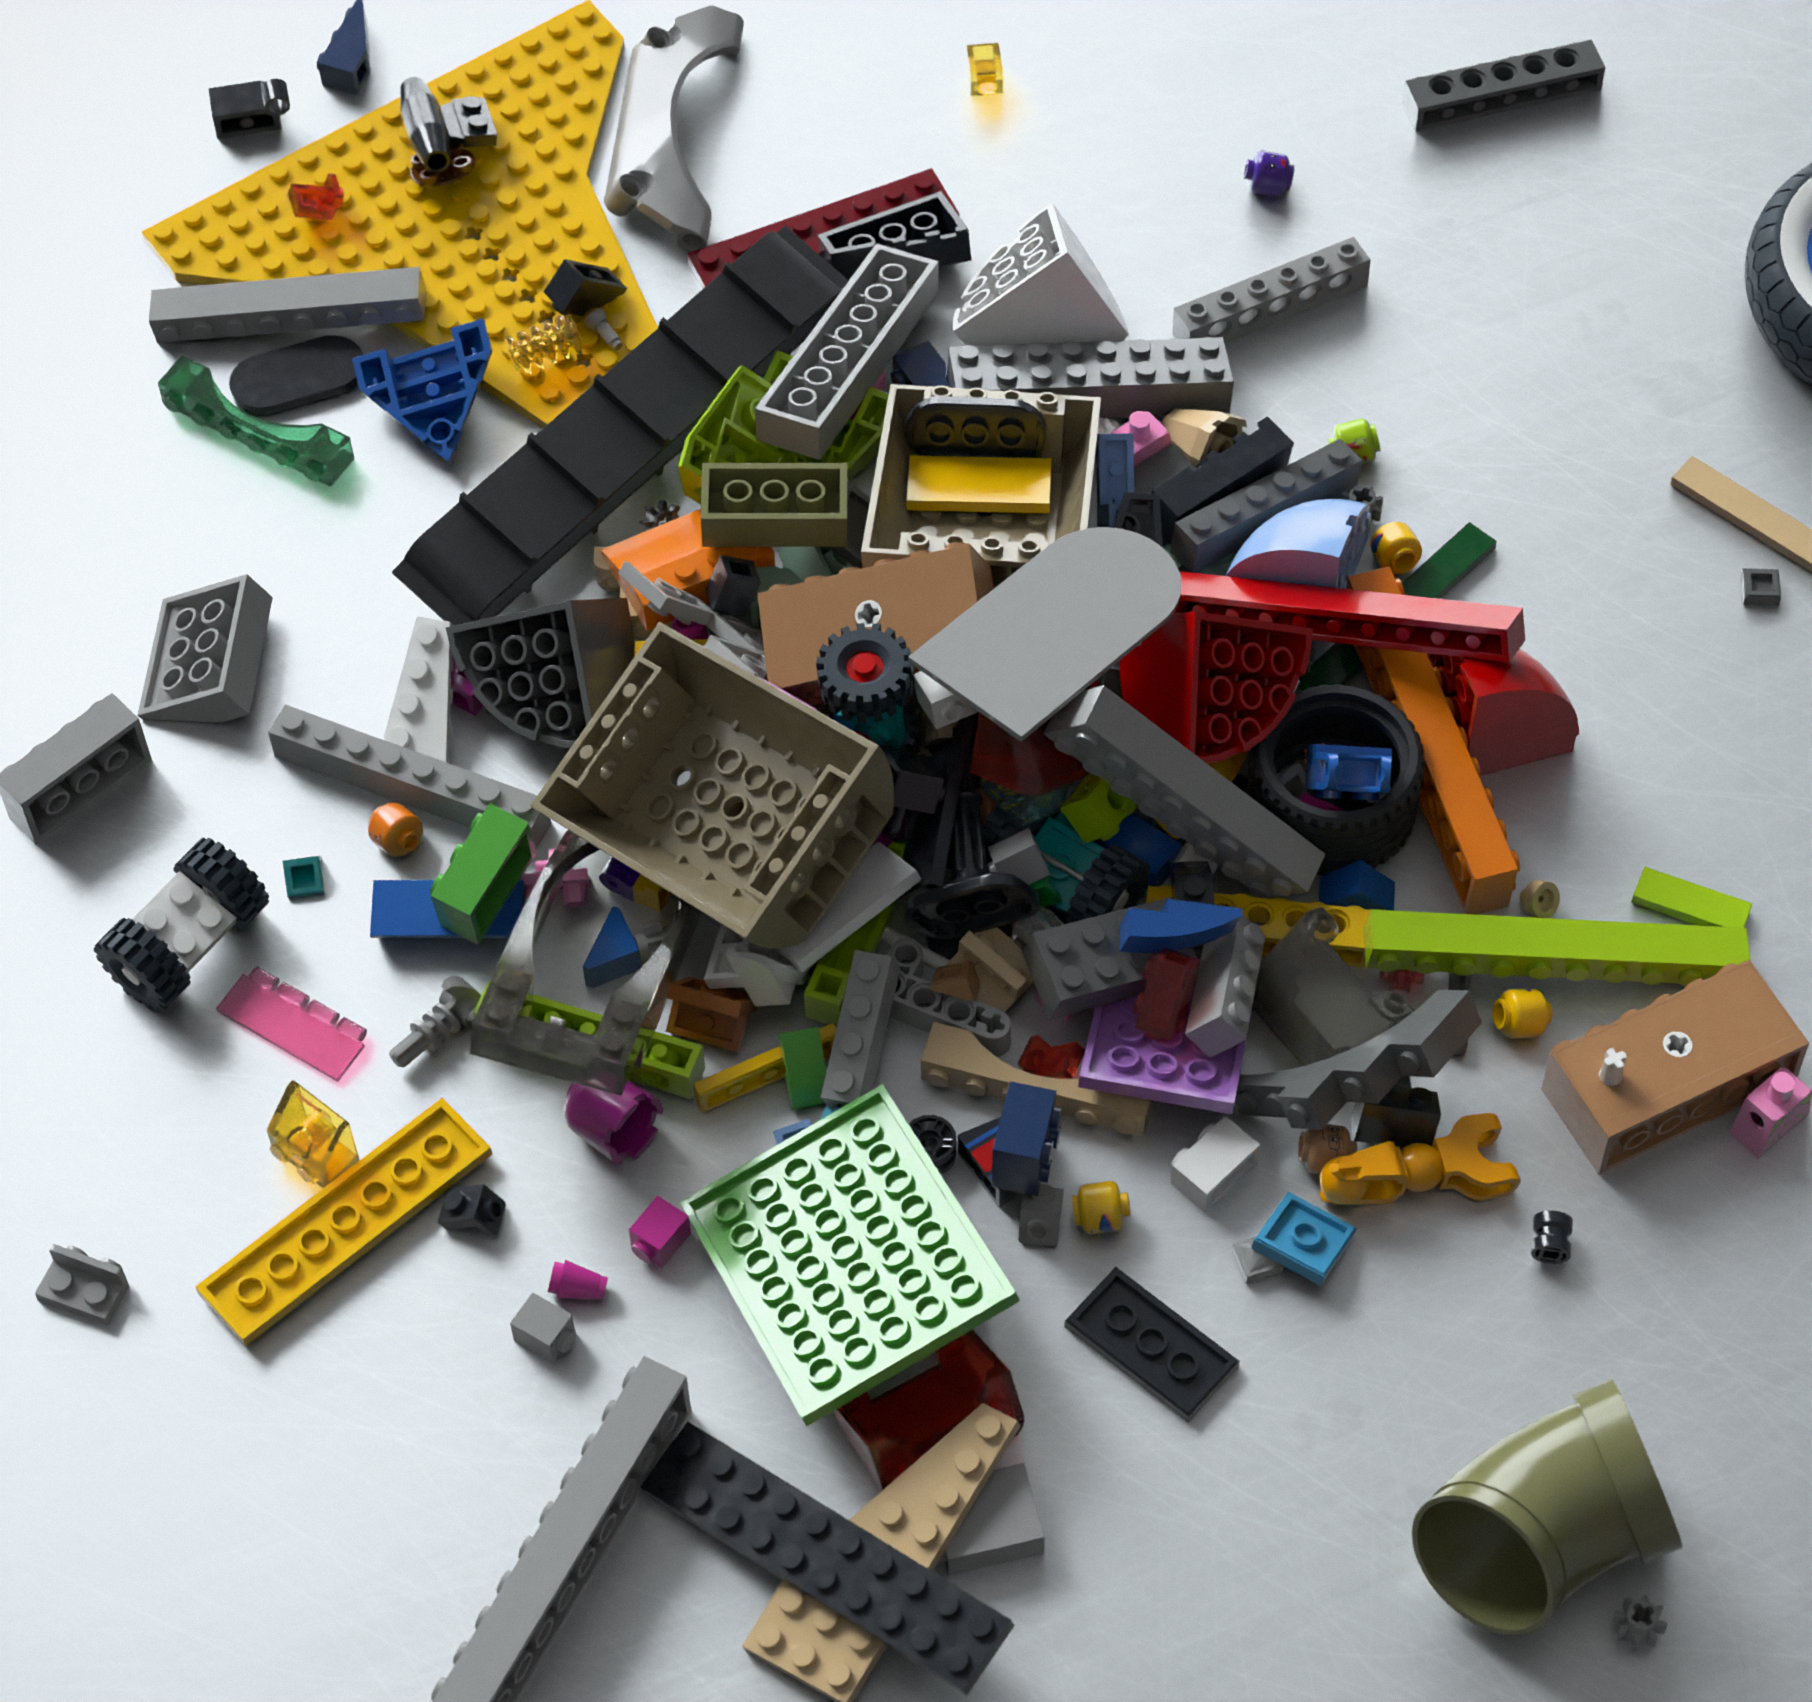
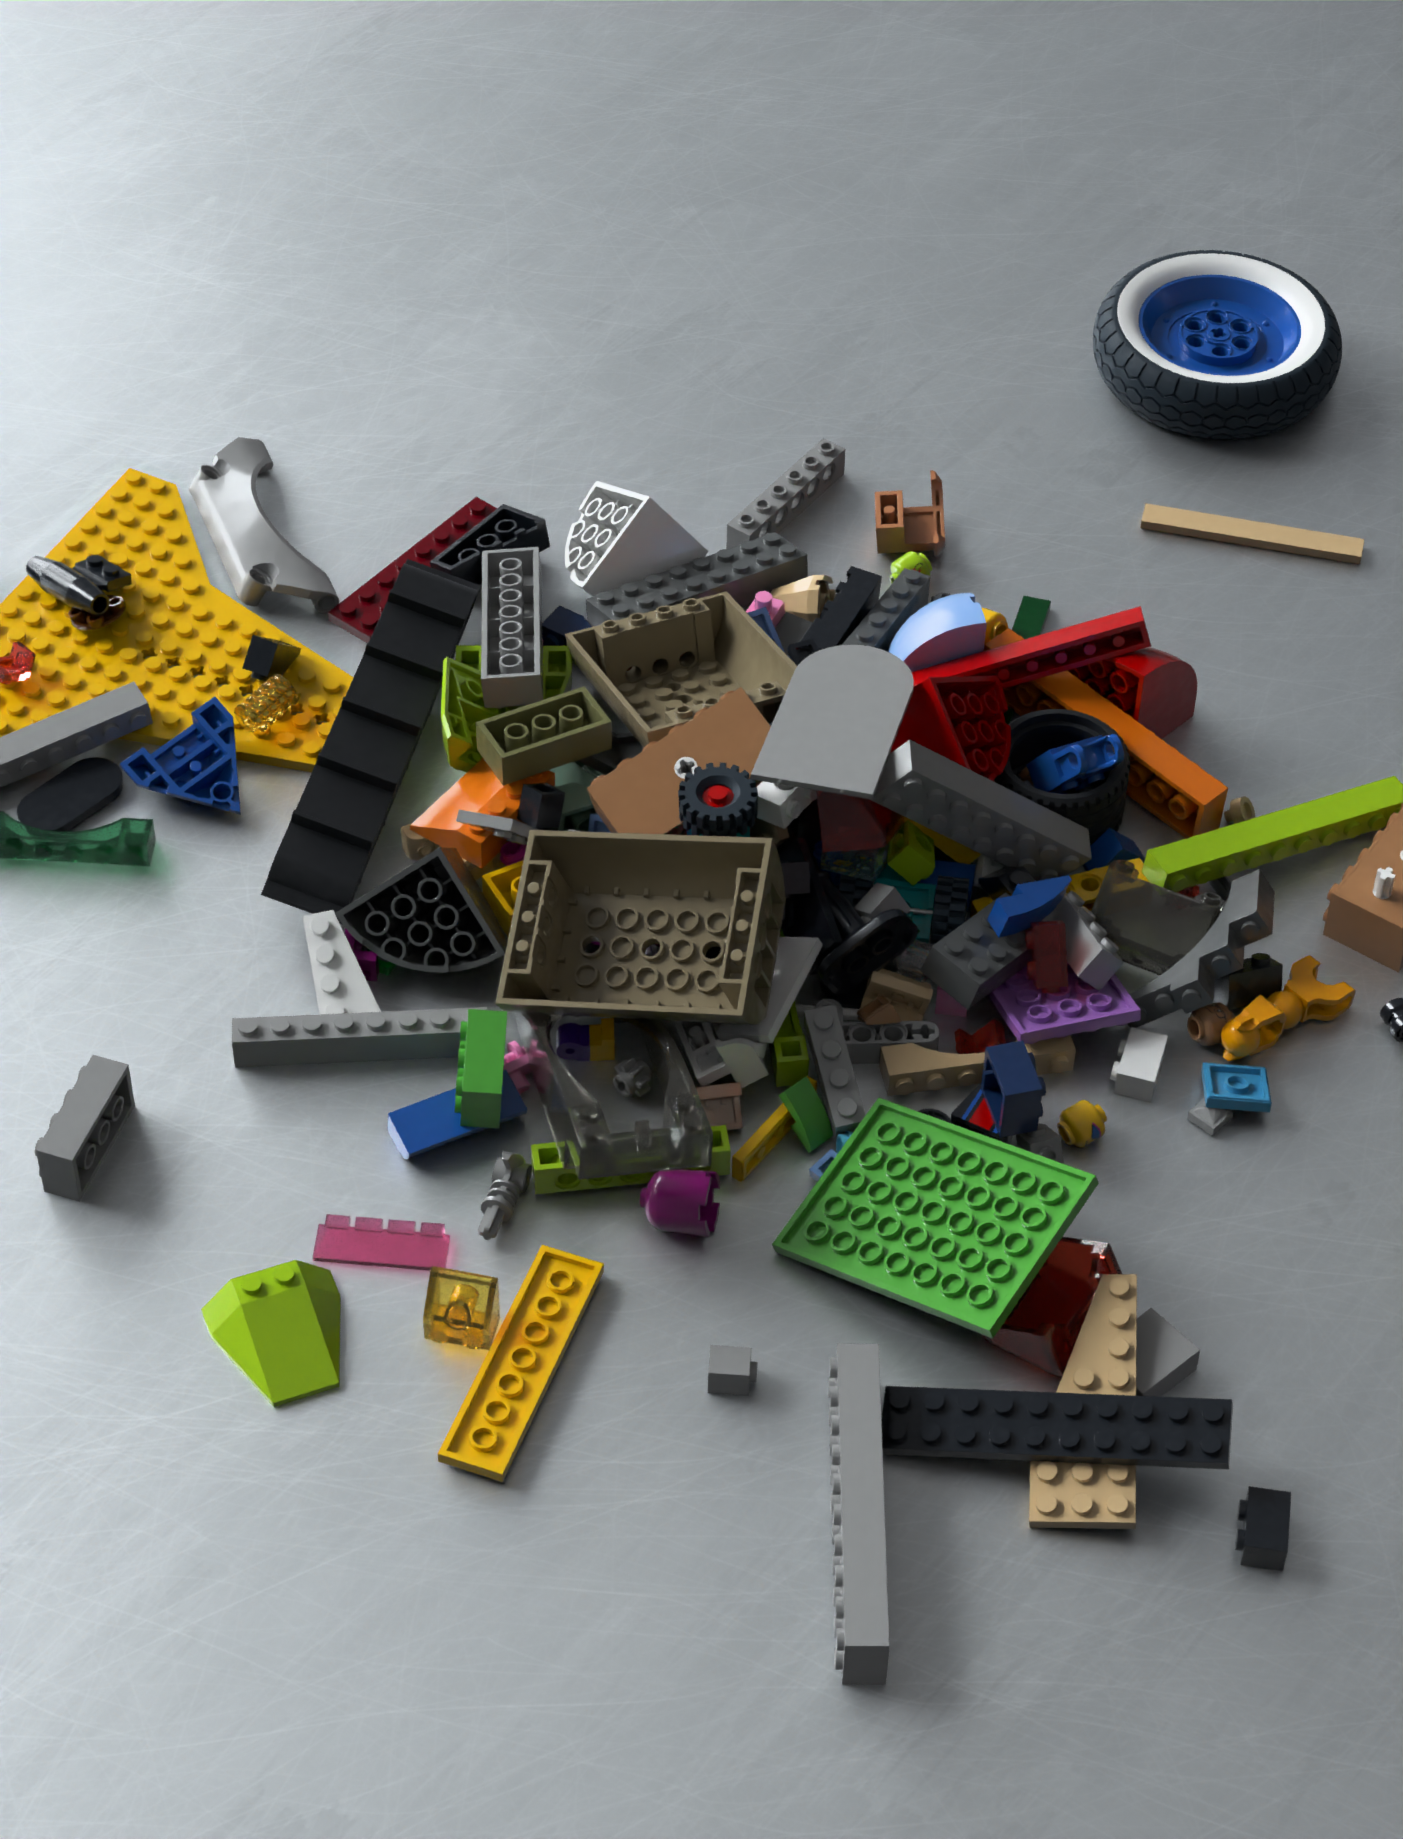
camera: 30 degrees left, 10 degrees down
light grey bracket [34,1244,129,1326] -> none
black plate [93,837,269,1012] -> none
light grey slope [137,574,273,722] -> none
teal slope [282,855,325,897] -> none
orange head [368,802,423,857] -> none
black bracket [437,1184,506,1236] -> none
dark pink cone [548,1259,608,1300] -> none
blue slope [583,906,642,988] -> none
light grey piece [584,307,623,351] -> none
dark pink brick [629,1196,691,1268] -> none
black gear [639,499,680,530] -> none
black tile [904,396,1046,458] -> none
yellow tile [907,456,1051,513] -> none
clear yellow brick [966,42,1003,97] -> none
black tile [1064,1267,1240,1422] -> none
dark purple head [1243,150,1294,197] -> none
dark grey brick [1402,39,1606,132] -> none
yellow head [1492,989,1553,1038] -> none
lime tile [1631,866,1753,928] -> none
dark grey tile [1741,568,1781,606] -> none
none -> lime wedge [201,1260,341,1407]
none -> nougat piece [875,470,945,557]

